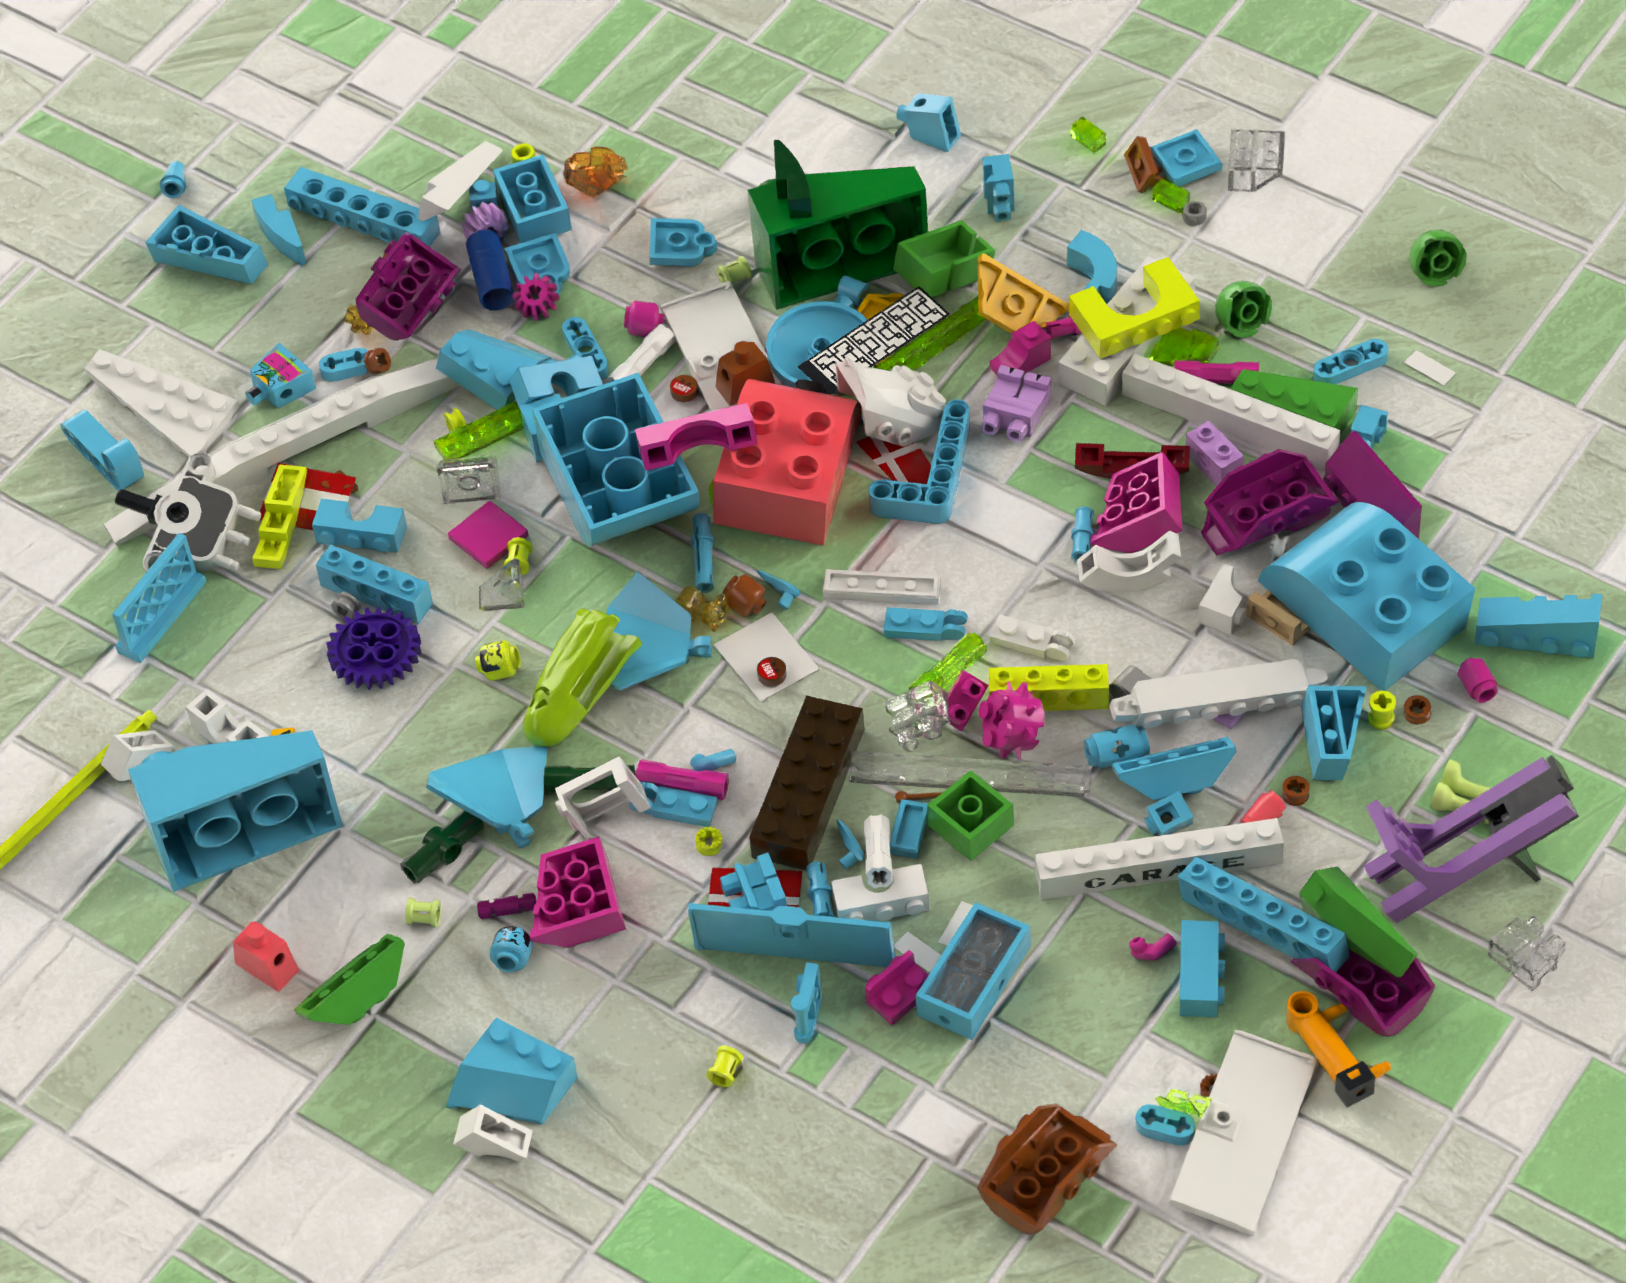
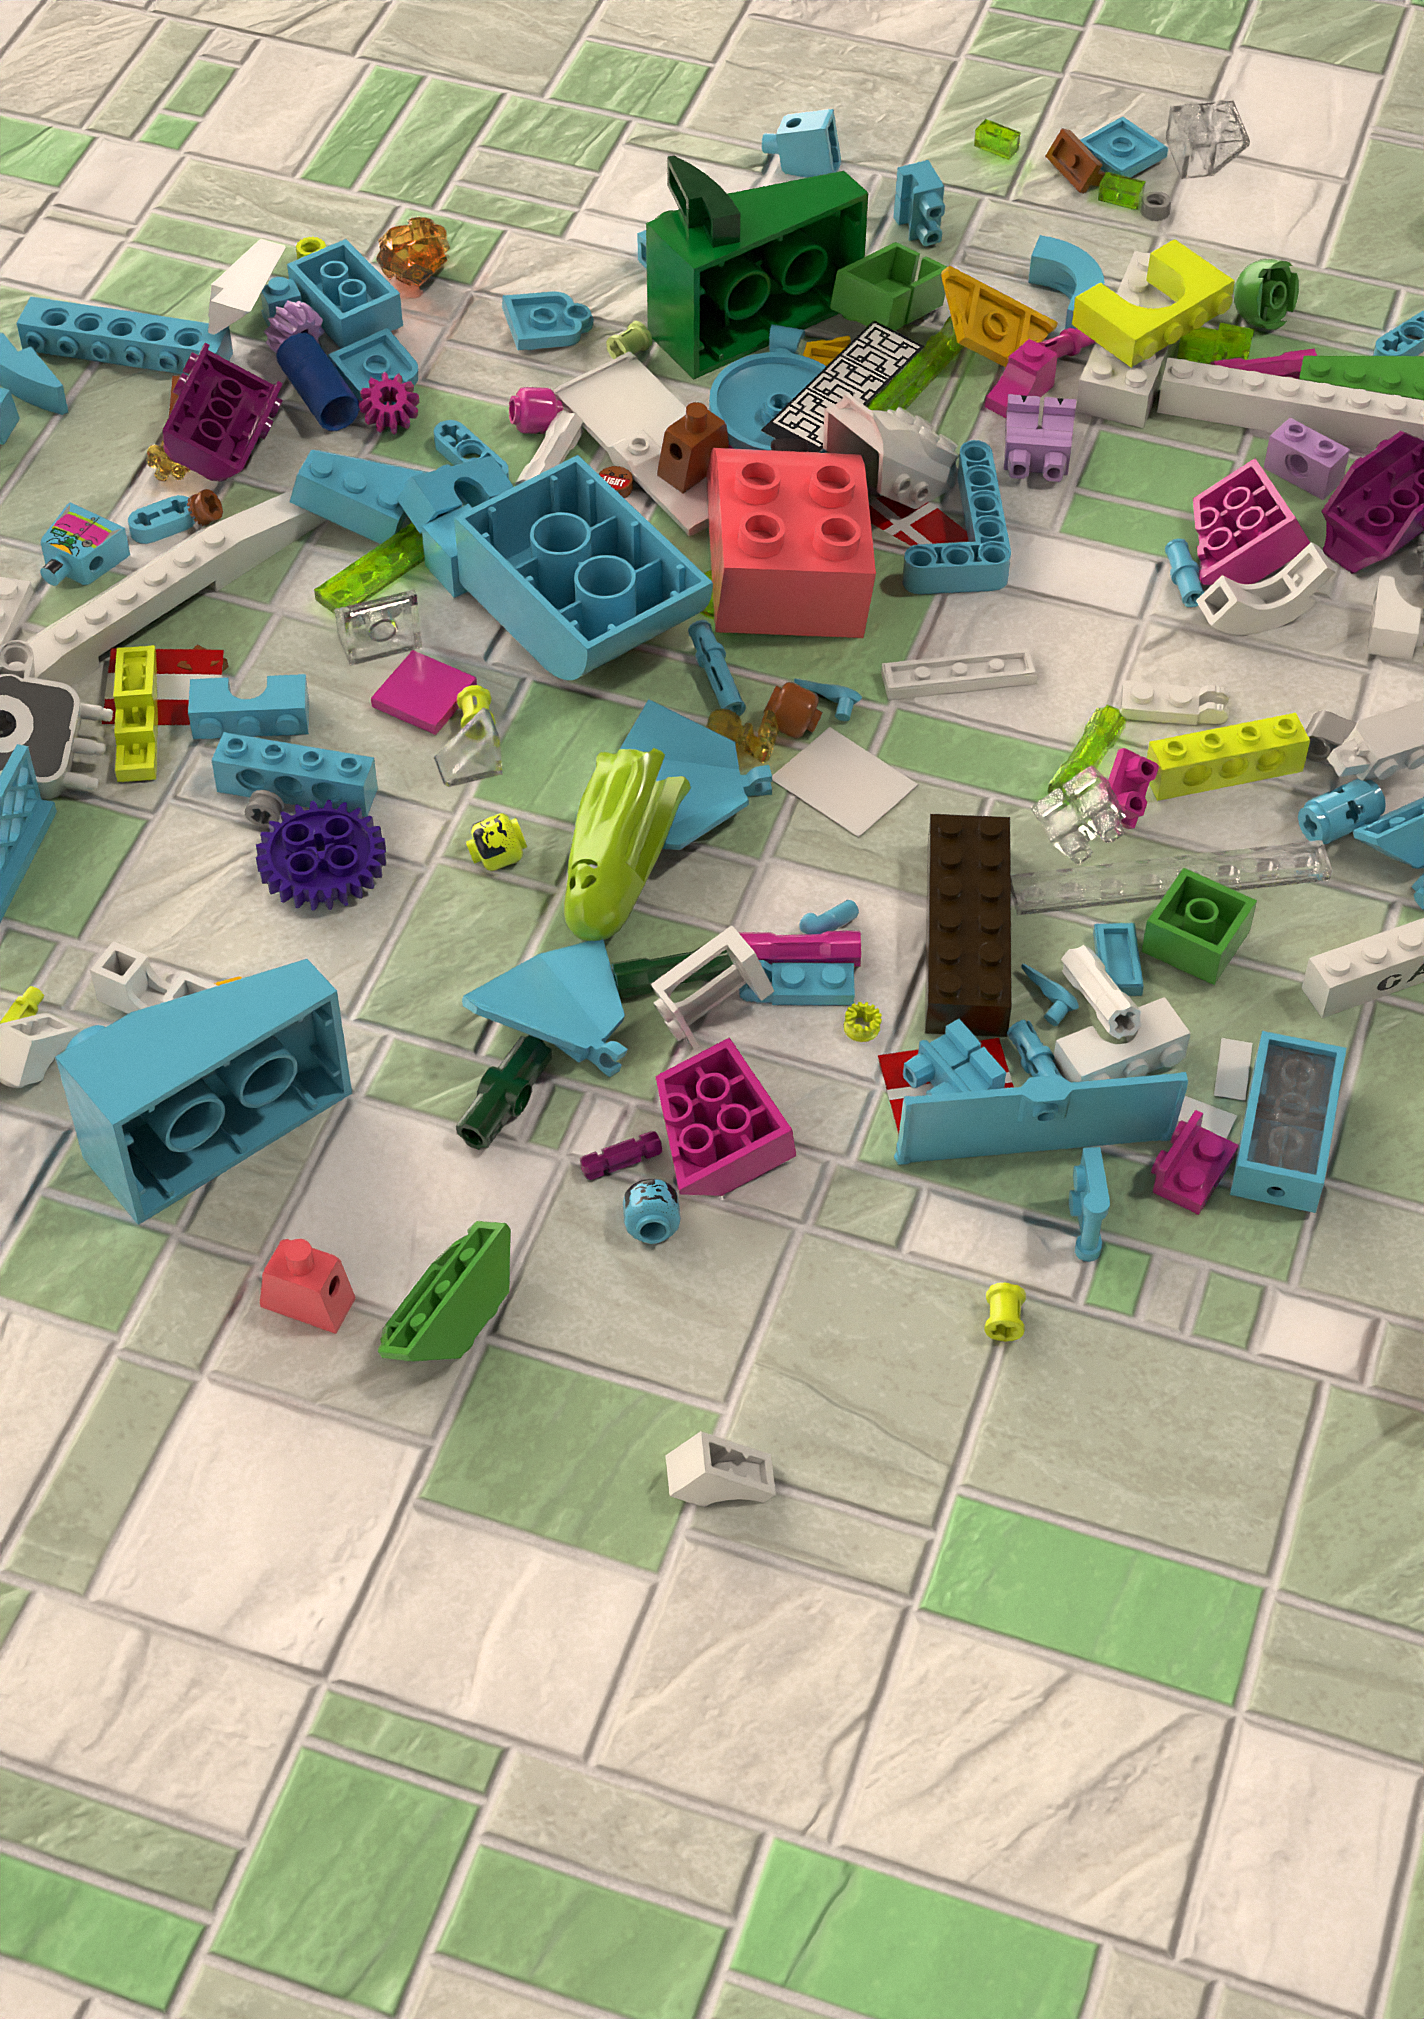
camera: 20 degrees left, 0 degrees up
yellowish green bush [405,897,442,927] -> none
neon yellow bush [443,408,468,436] -> none
medium azure wedge [446,1018,578,1125] -> none
dark pink arch [635,403,758,471] -> none
tile [757,657,787,687] -> none
medium azure hinge [884,607,968,641] -> none
dark orange hinge [895,791,943,804] -> none
dark pink brick [978,681,1044,760] -> none
dark red slope [1075,443,1190,479] -> none

